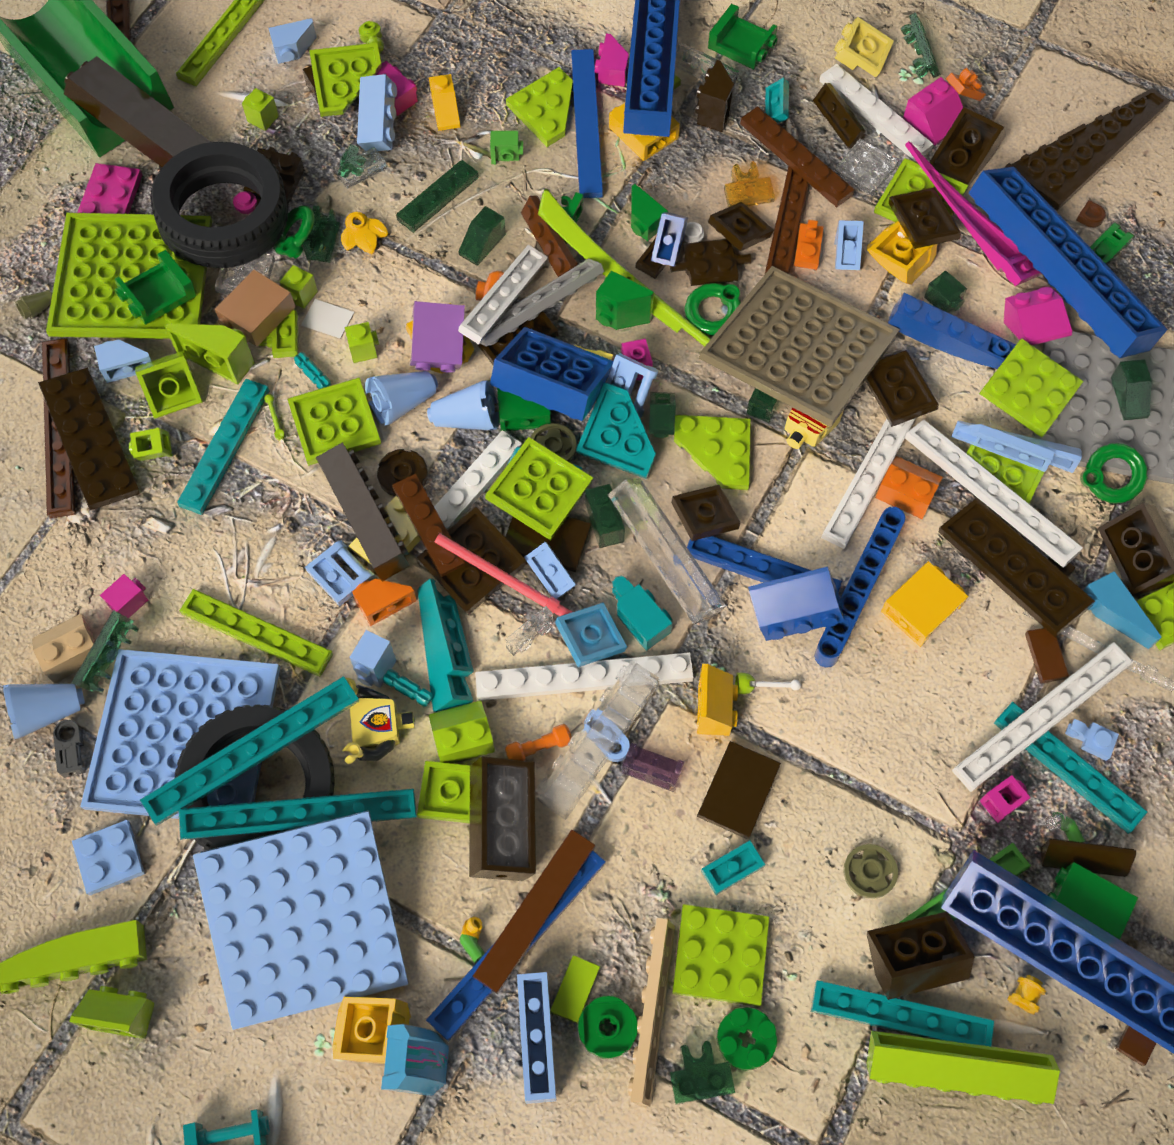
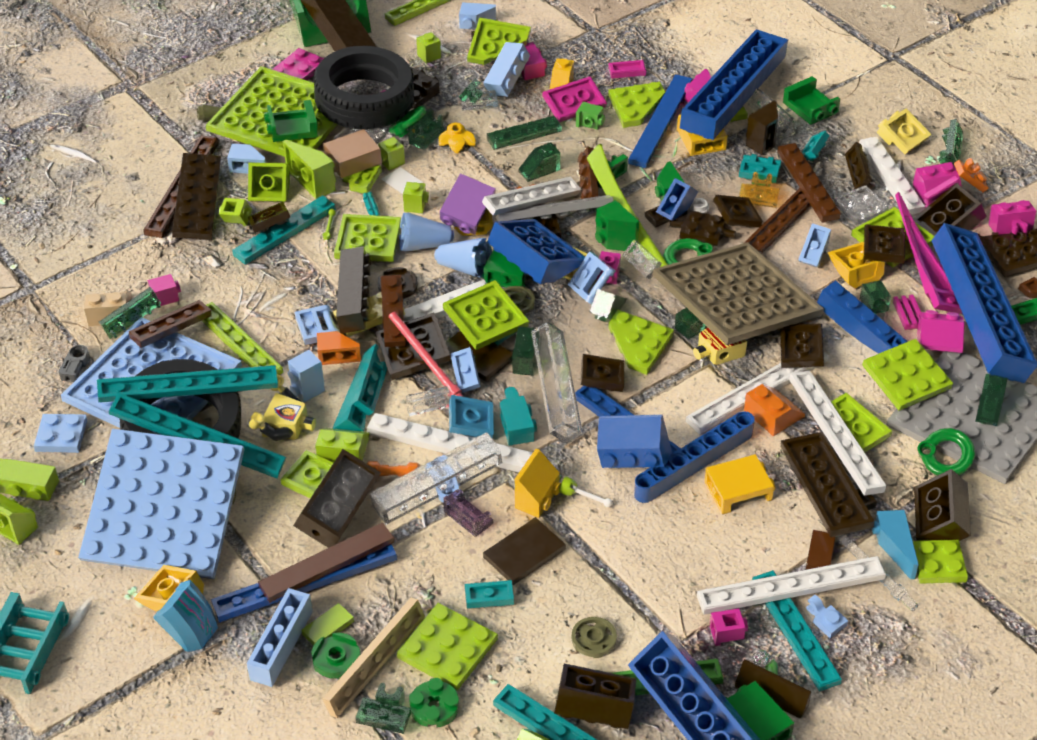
camera: 25 degrees right, 20 degrees down
light blue cone [3,684,85,739] -> none
lime plate [358,21,384,54] -> none
teal axle [383,669,433,707] -> none
arm [460,916,485,963] -> none
teal plate [576,382,656,479] -> none
orange plate [794,220,824,270] -> none
light blue wedge [951,421,1082,473] -> none
none -> reddish brown plate [129,300,212,348]
none -> dark brown plate [248,202,290,233]
none -> dark pink tile [542,76,607,123]
none -> dark pink tile [608,60,646,79]
none -> clear plate [622,240,662,279]
none -> teal plate [739,154,781,183]
none -> dark pink tile [893,294,921,330]
none -> dark pink tile [923,176,960,208]
none -> dark pink brick [988,200,1036,235]

